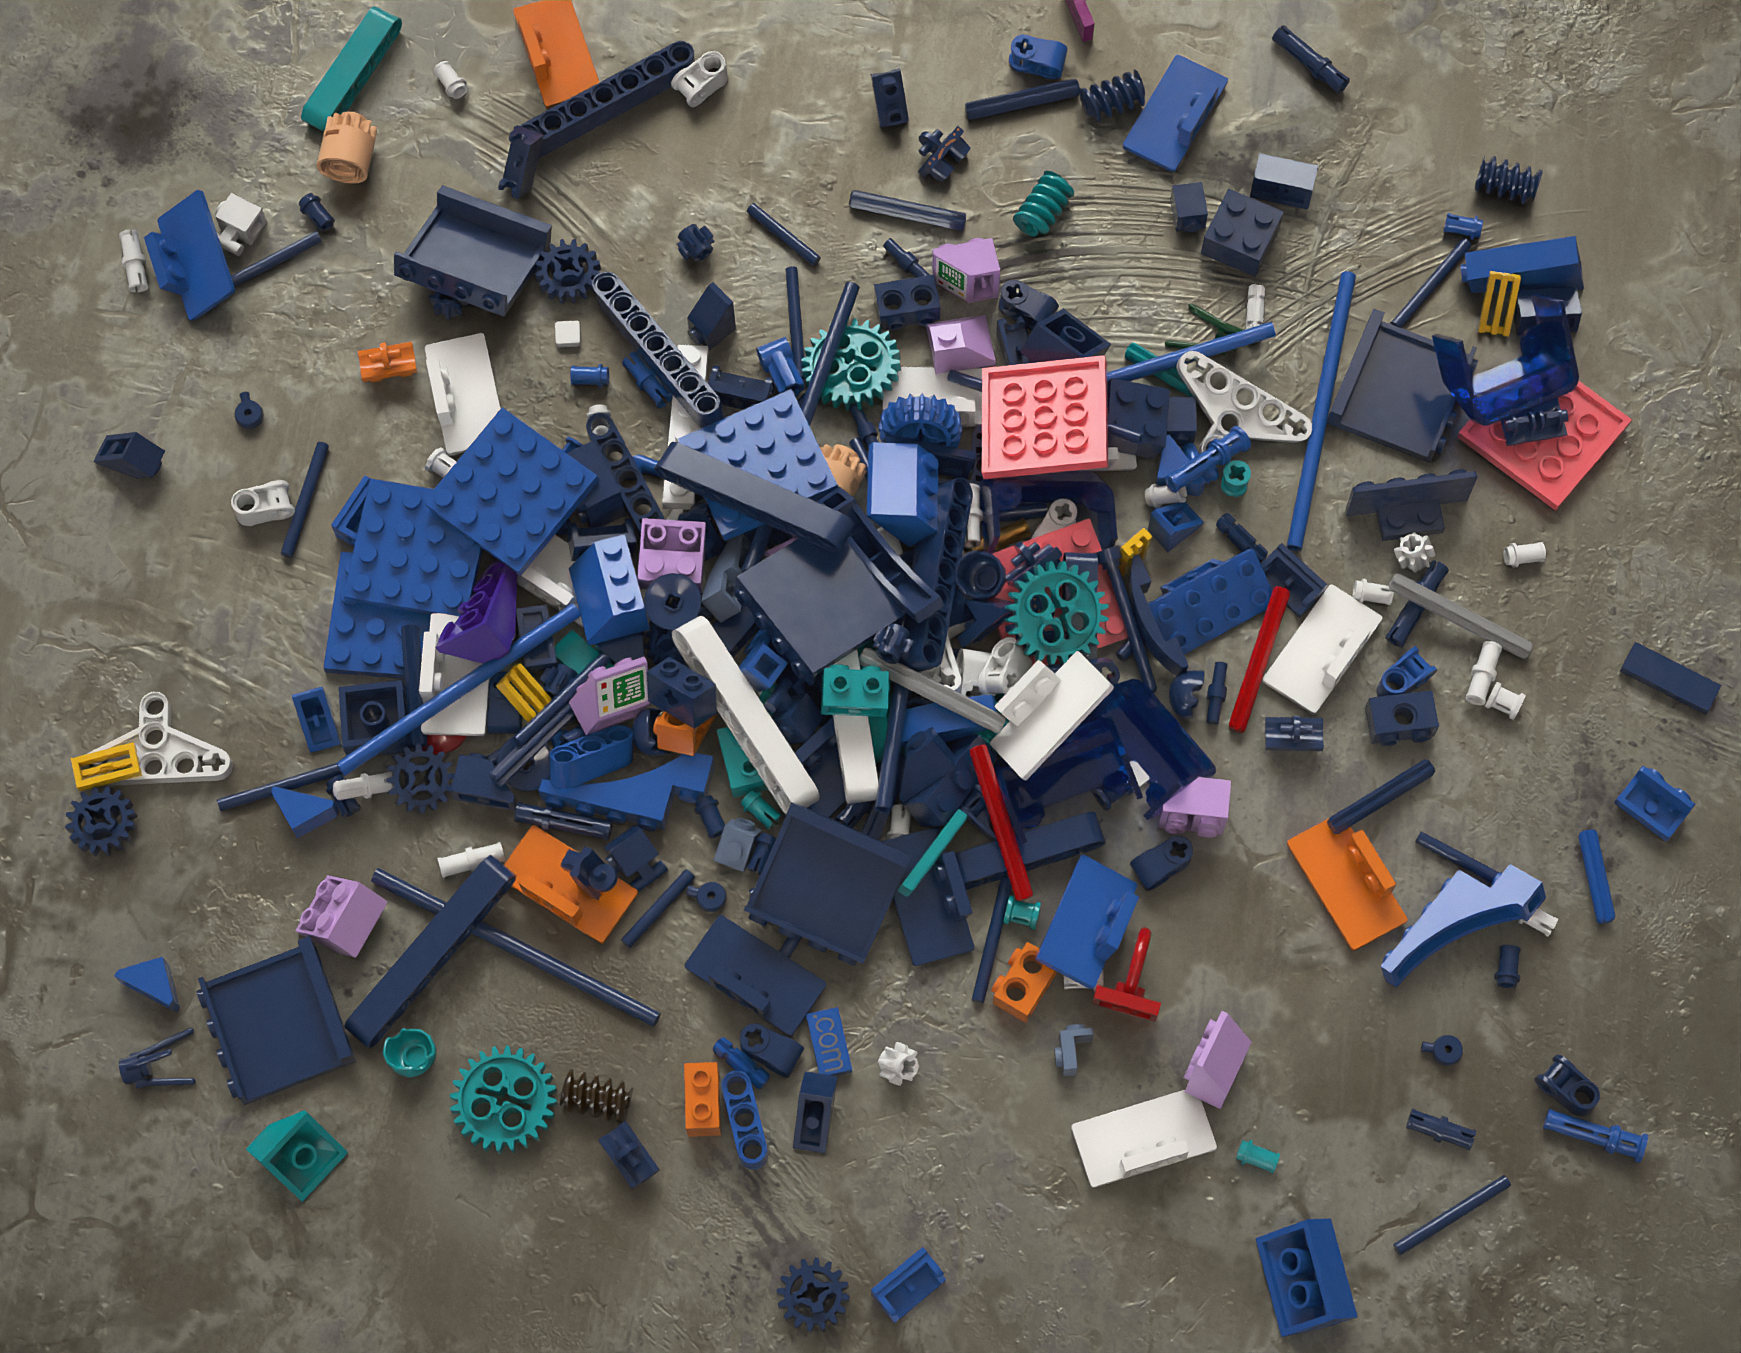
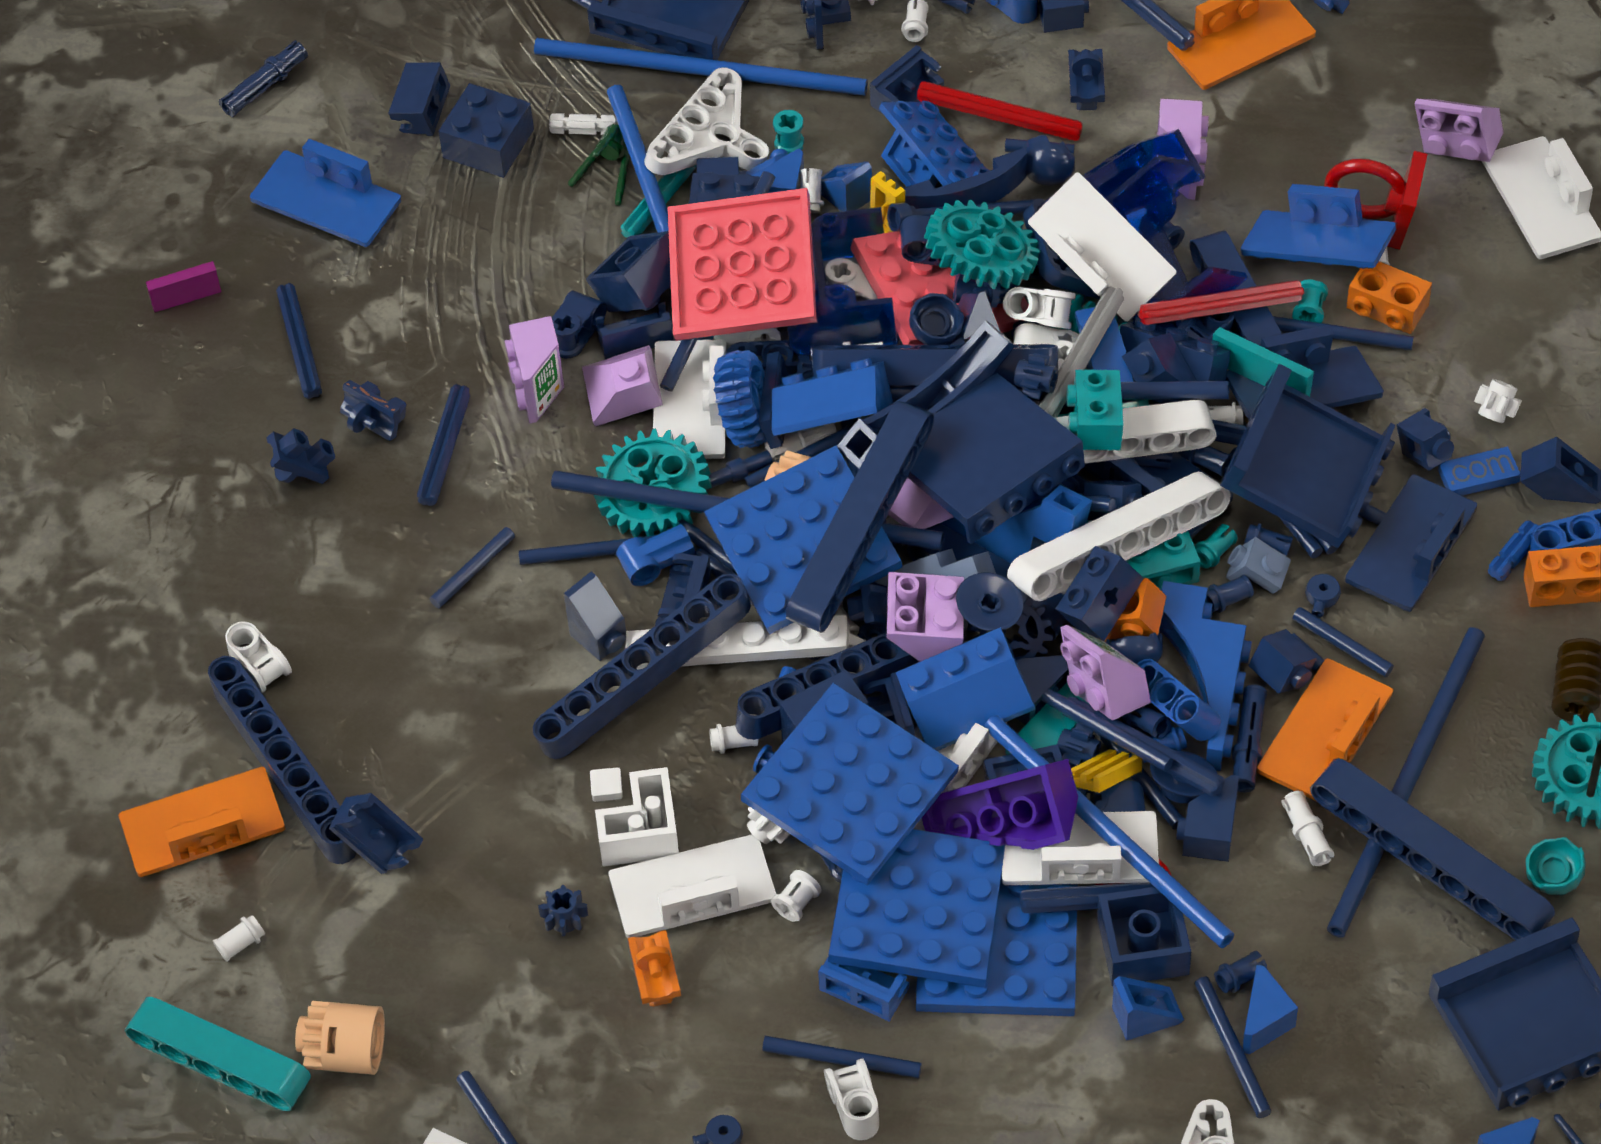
camera: 90 degrees left, 15 degrees down
lavender slope [295,875,388,958] -> none
dark blue pin [299,193,335,232] -> none
white axle [333,772,393,800] -> none
dark blue gear [384,744,455,813] -> none
dark blue panel [394,185,552,317] -> none
dark blue gear [535,239,601,304] -> none
dark blue hips [561,846,618,900] -> none
blue pin [570,364,610,388] -> none
blue pin [622,351,673,408] -> none
dark blue gear [676,224,715,262] -> none
dark blue piece [740,1023,804,1078] -> none
dark blue brick [874,275,940,331] -> none
dark blue bar [883,238,930,277] -> none
dark blue hips [1006,542,1063,589] -> none
blue piece [1009,35,1068,80] -> none
teal piece [1013,170,1074,237] -> none
sand blue bracket [1054,1024,1093,1077] -> none
dark blue piece [1079,69,1145,122] -> none
dark blue piece [1130,836,1193,891] -> none
blue pin [1164,426,1251,493] -> none
dark blue brick [1170,182,1208,232] -> none
dark blue axle [1216,513,1268,563] -> none
teal pin [1235,1139,1280,1173] -> none
white bracket [1263,584,1382,715] -> none
none -> white brick [595,767,679,867]
none -> dark blue brick [1396,408,1454,471]

